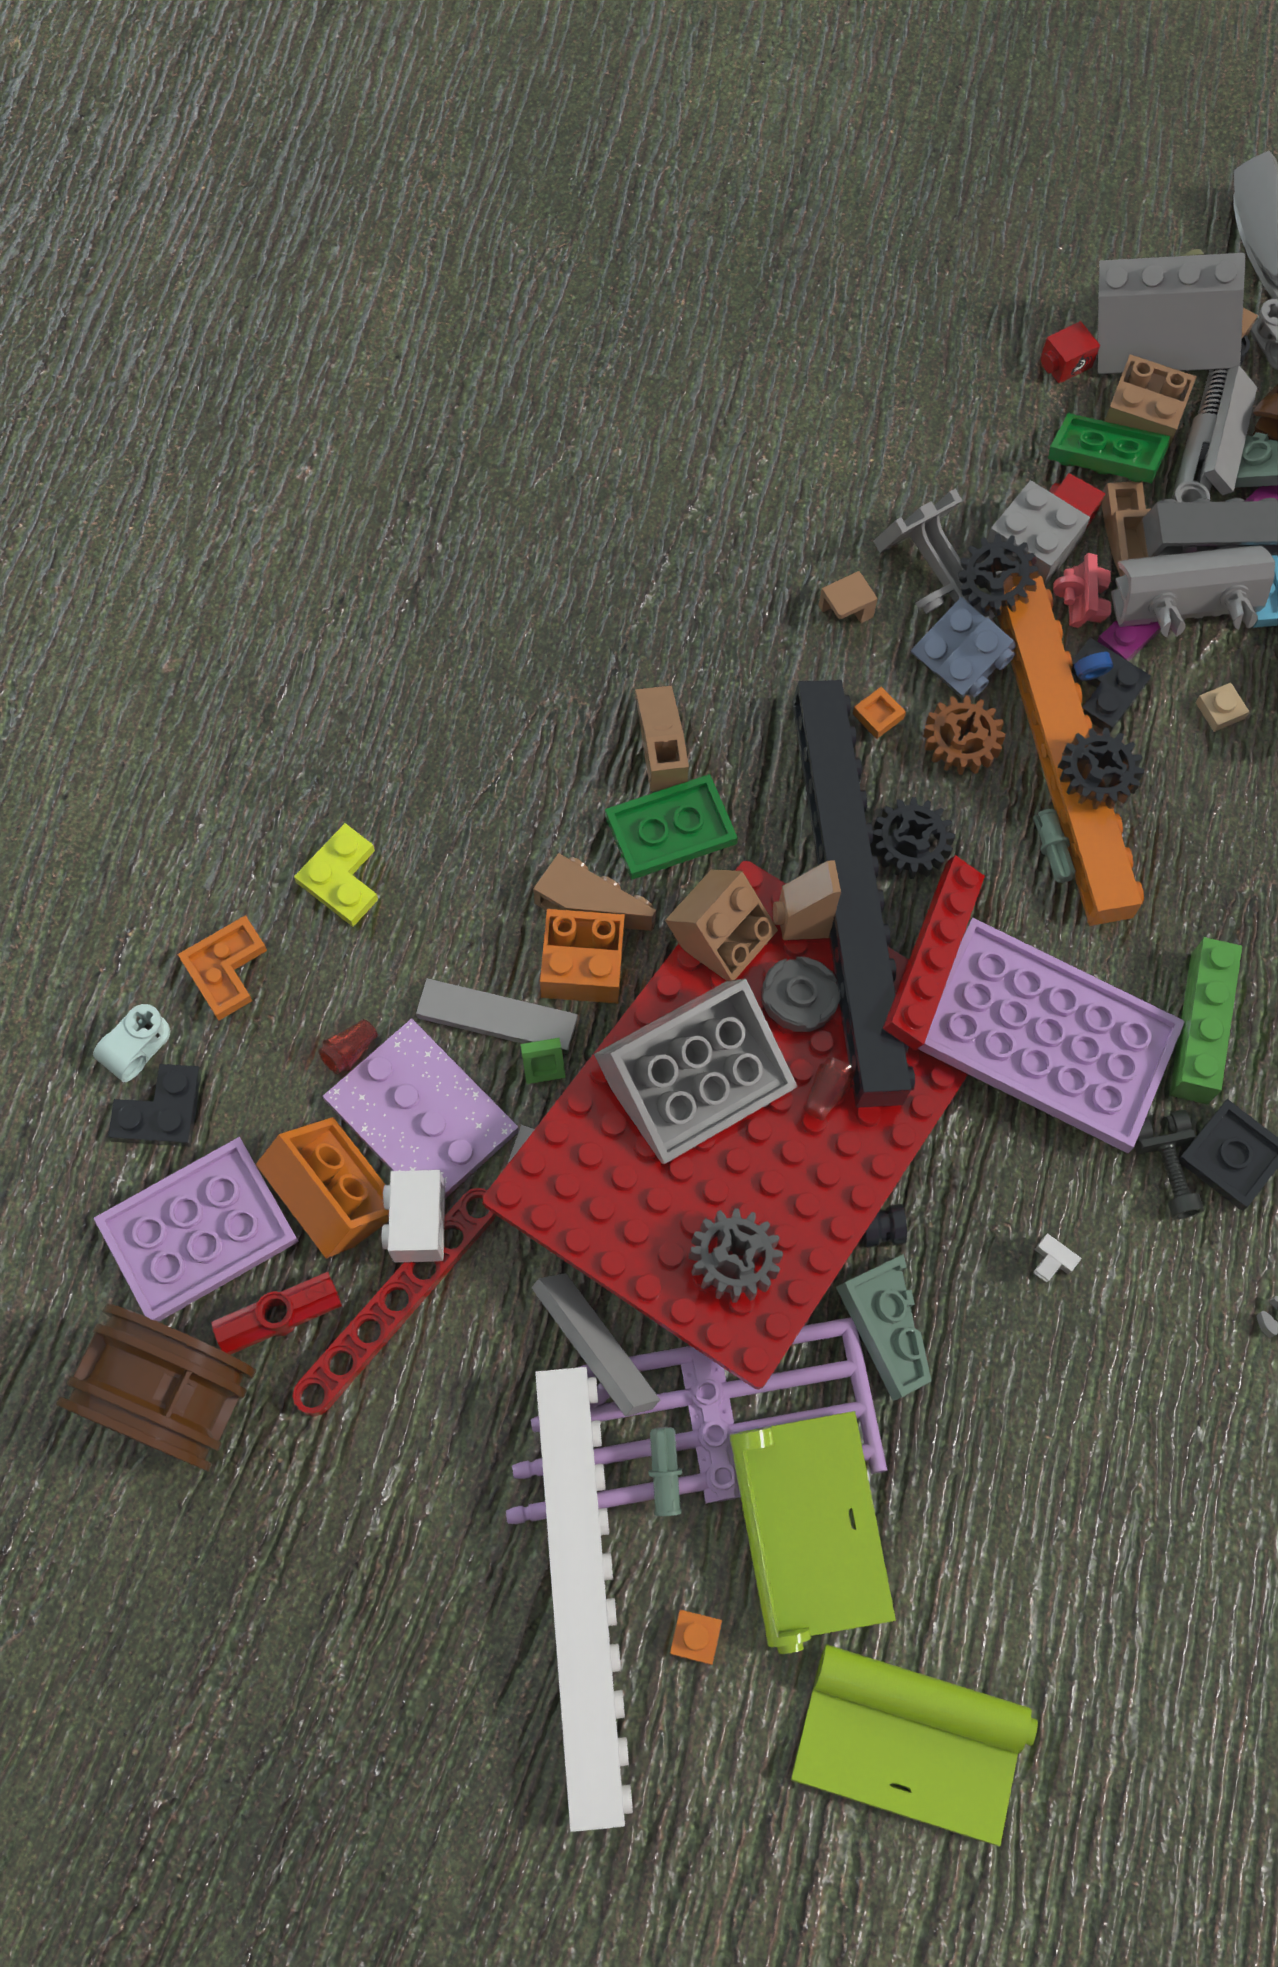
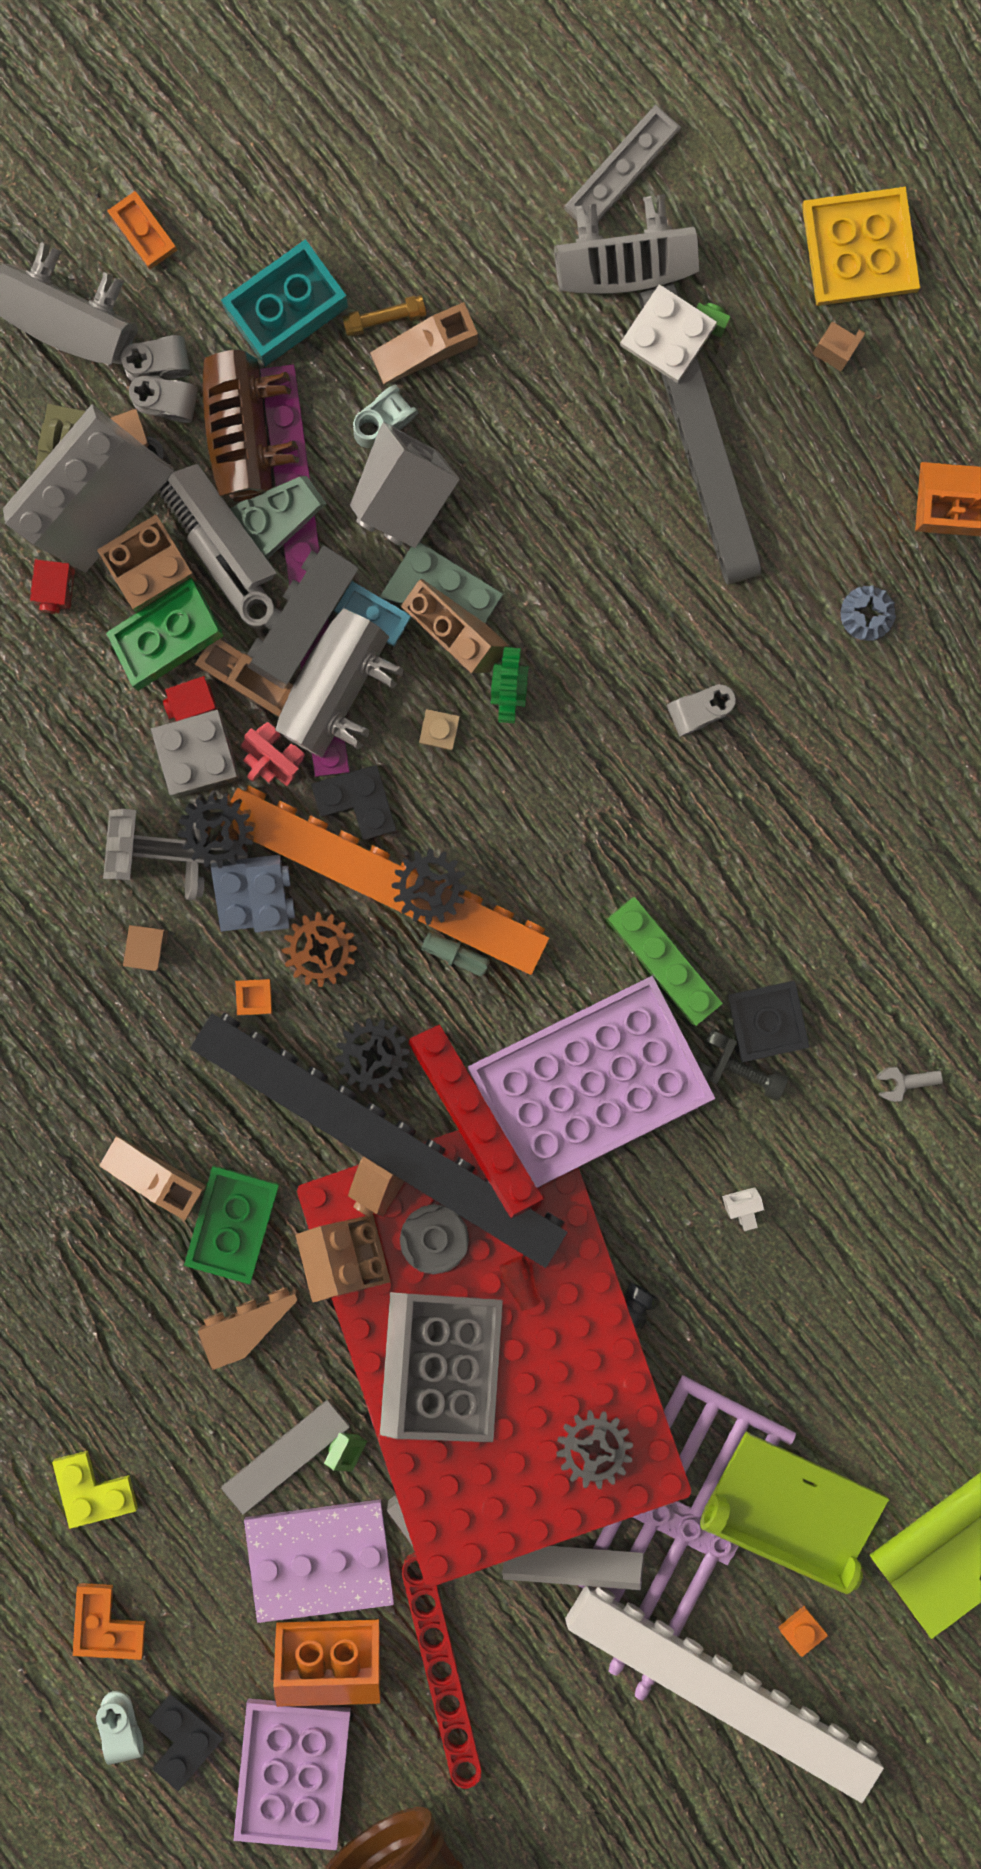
camera: 50 degrees left, 20 degrees up
red piece [211,1272,342,1355] -> none
clear red cone [318,1019,378,1074] -> none
white brick [382,1170,445,1262] -> none
orange slope [540,909,625,1004] -> none
sand green axle [648,1427,682,1516] -> none
sand green wing [836,1254,932,1401] -> none
blue tile [1074,652,1114,680] -> none

